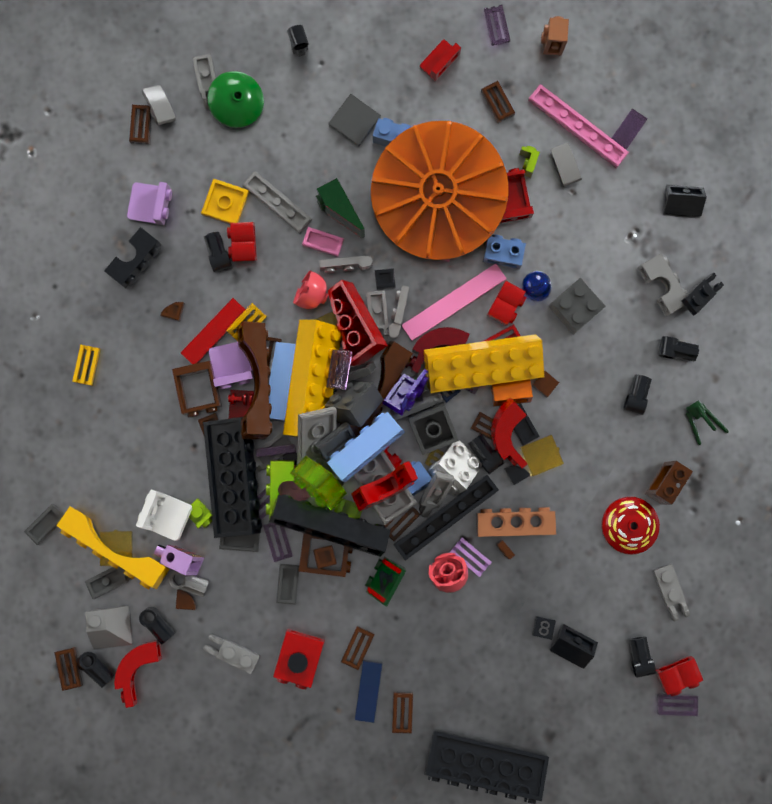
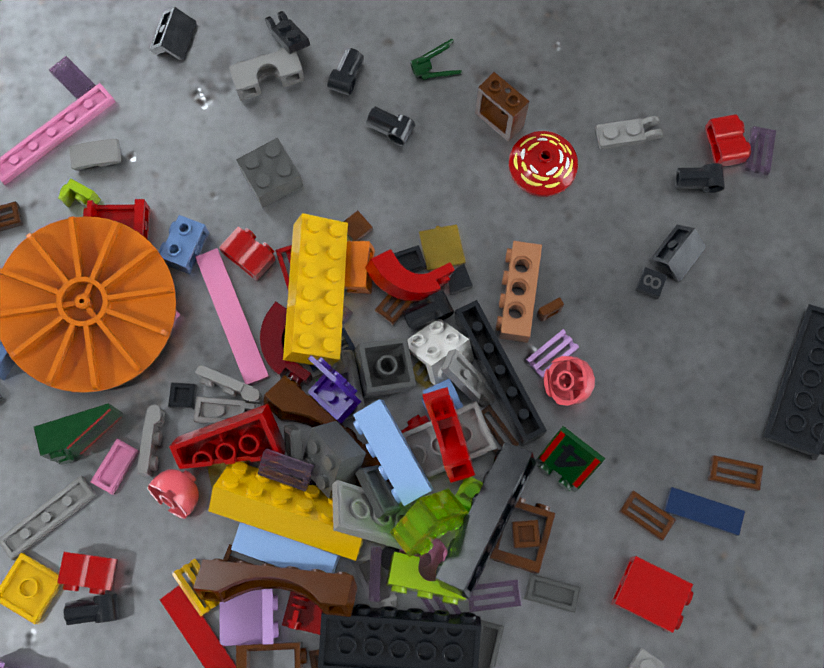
camera: 75 degrees left, 10 degrees down
black tile [288,652,308,673] -> none
clear blue hair [522,271,551,301] -> none

